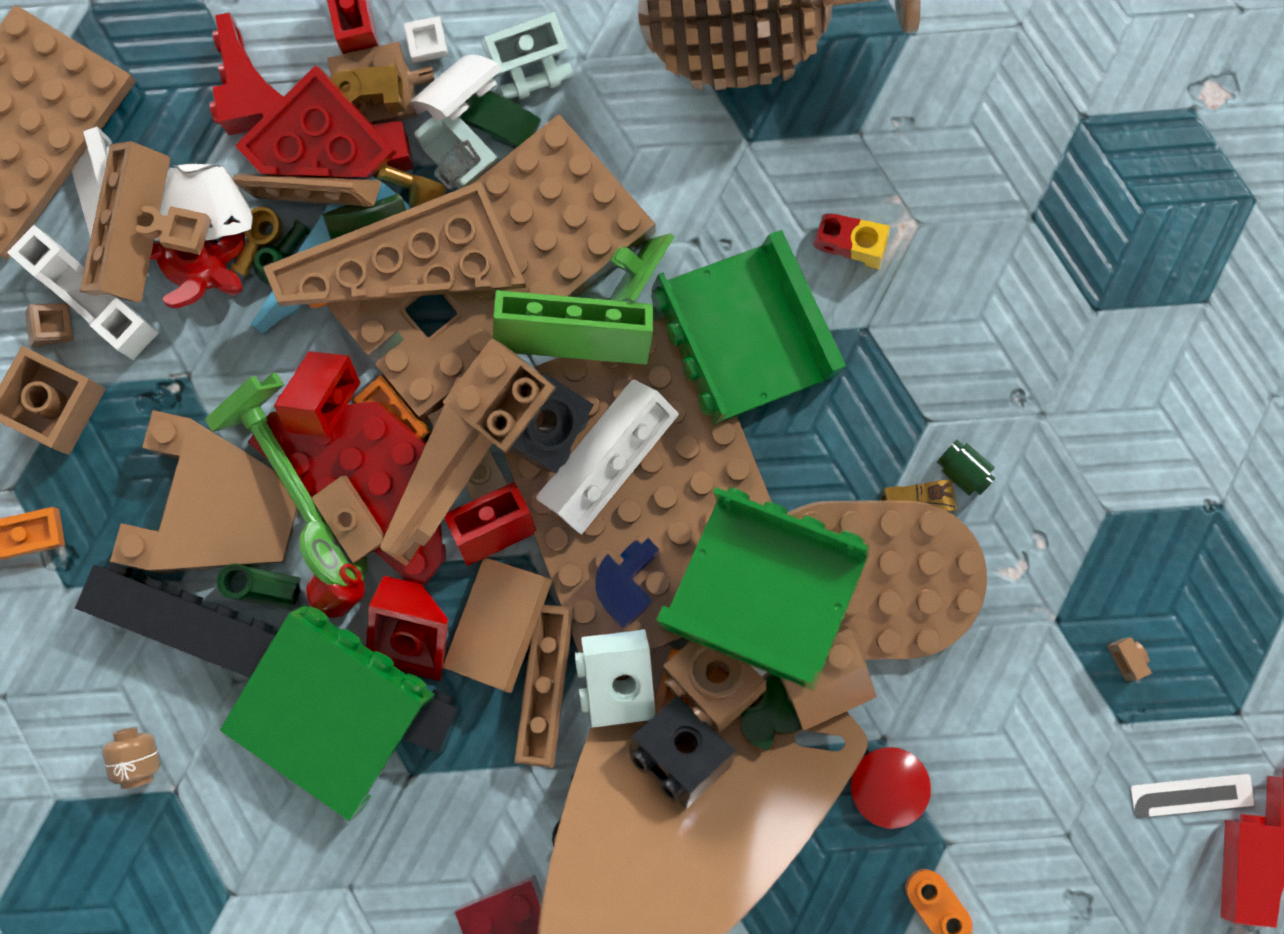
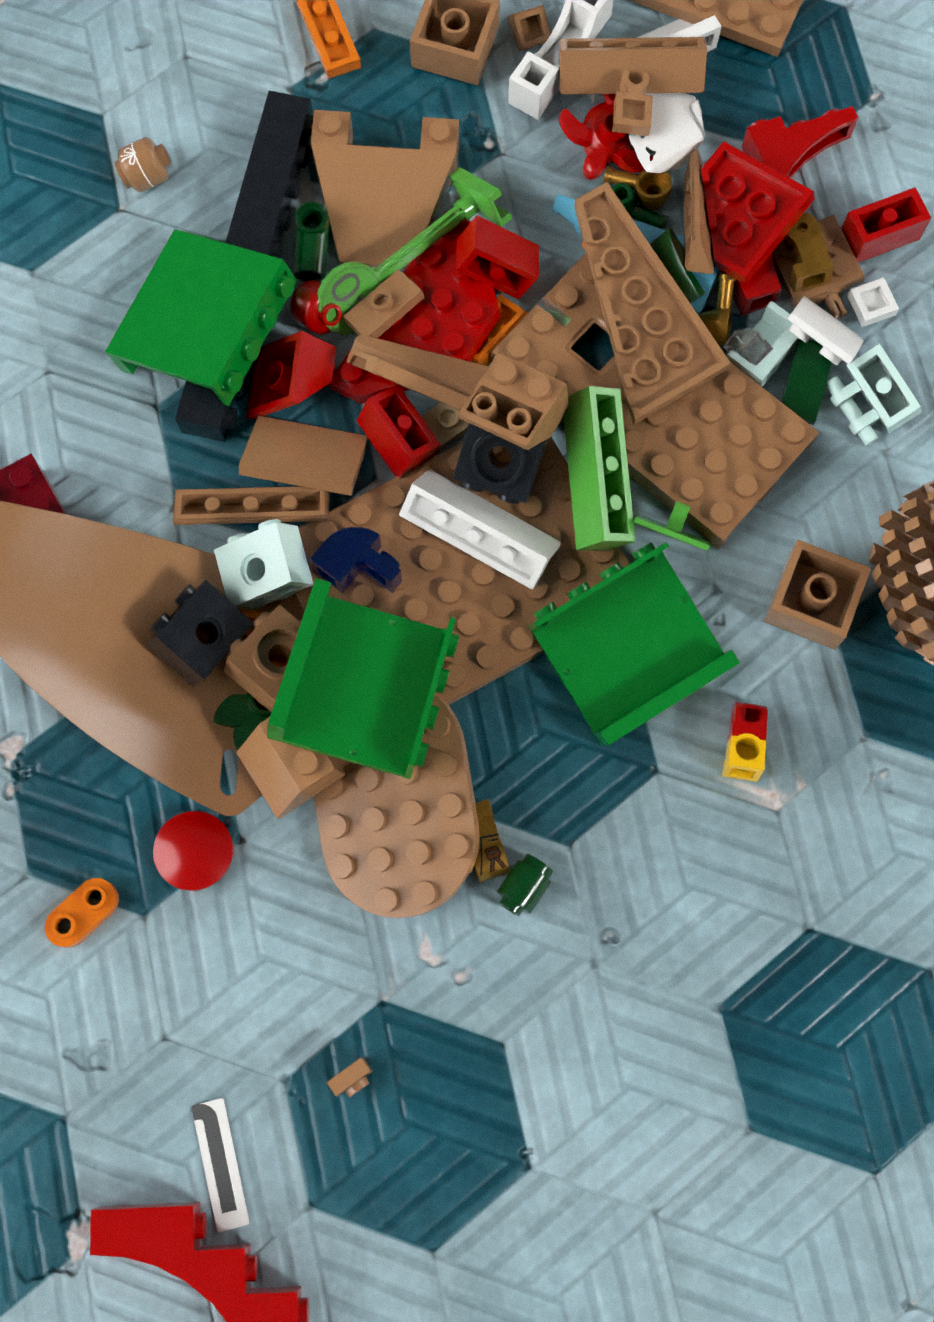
camera: 75 degrees right, 5 degrees down
none -> medium nougat brick [763,540,872,650]

